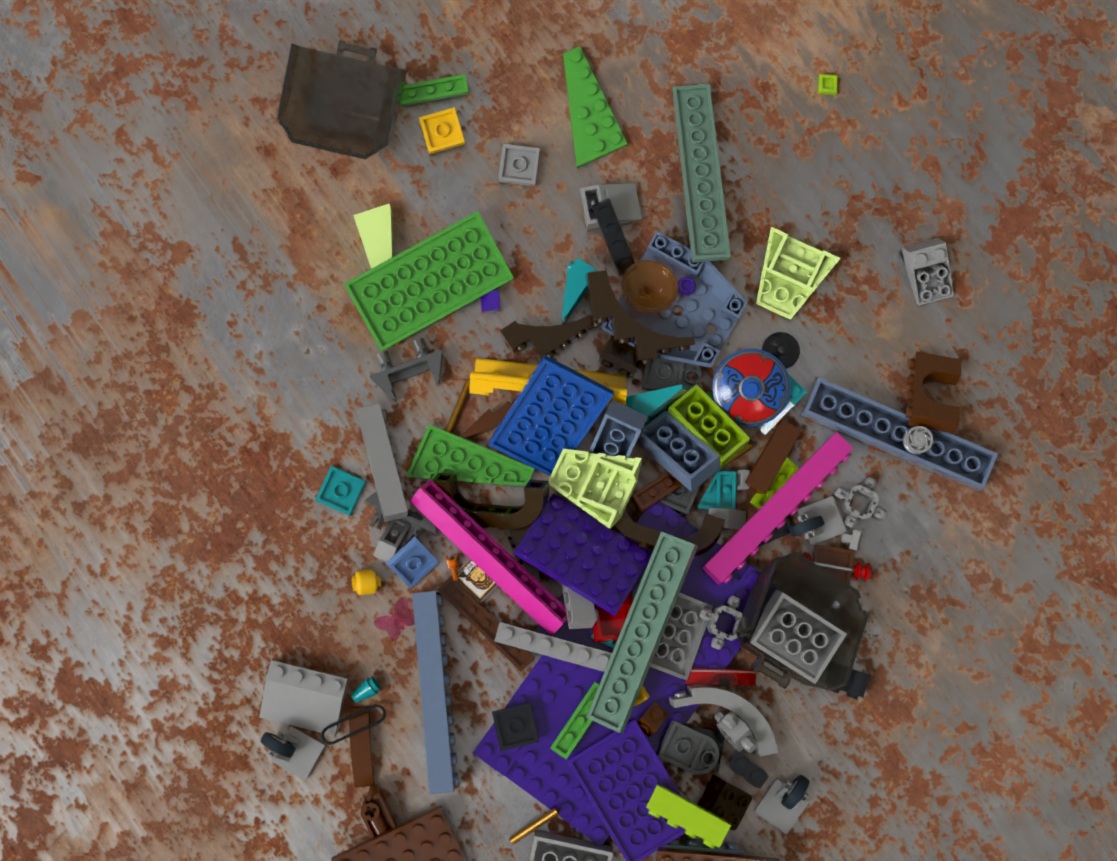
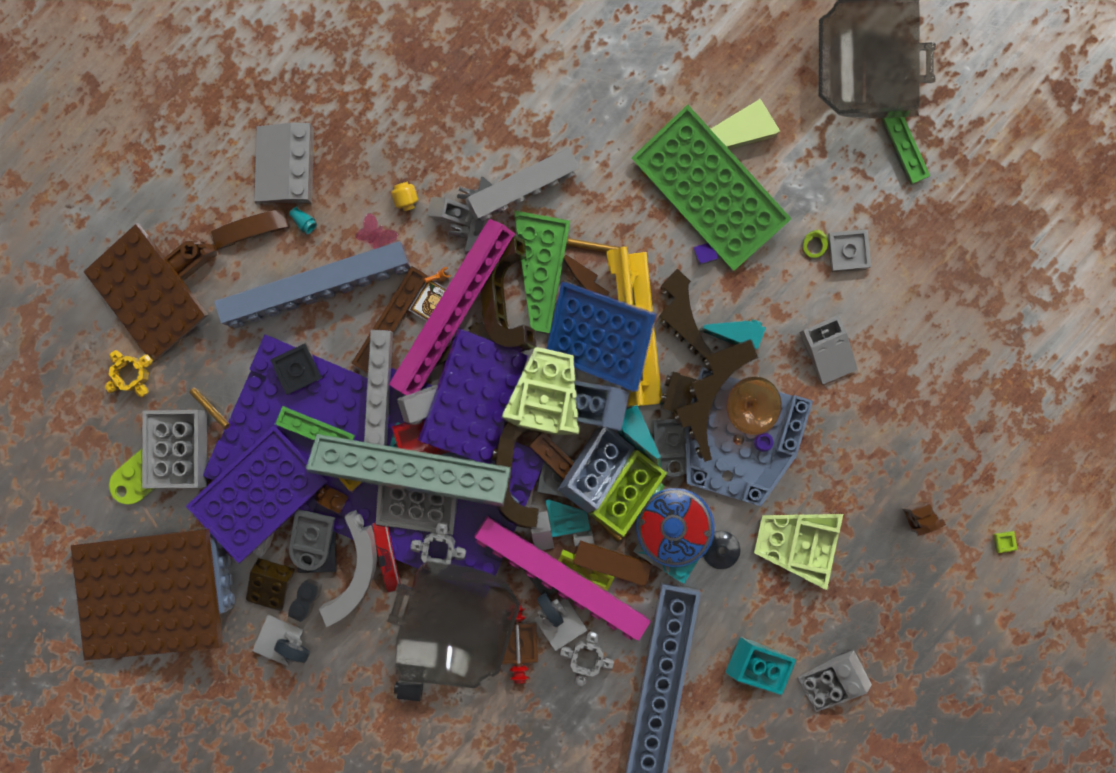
camera: 80 degrees right, 5 degrees up
light grey plate [260,726,325,780] -> none
teal tile [315,466,367,516] -> none
black piece [321,704,386,745] -> none
dark grey hose [369,338,443,401] -> none
medium blue plate [386,537,439,588] -> none
yellow plate [419,107,465,155] -> none
bright green wing [563,46,627,169] -> none
black plate [591,198,637,275] -> none
lime brick [646,784,731,849] -> none
sand green plate [672,84,731,262] -> none
light grey piece [715,711,756,753] -> none
light grey slope [750,589,847,684] -> none
light grey tile [841,530,862,552] -> none
light grey wheel [903,426,933,455] -> none
reddish brown arch [905,351,962,433] -> none
none -> teal slope [726,637,797,695]
none -> lime piece [803,230,828,258]
none -> reddish brown piece [902,501,946,536]

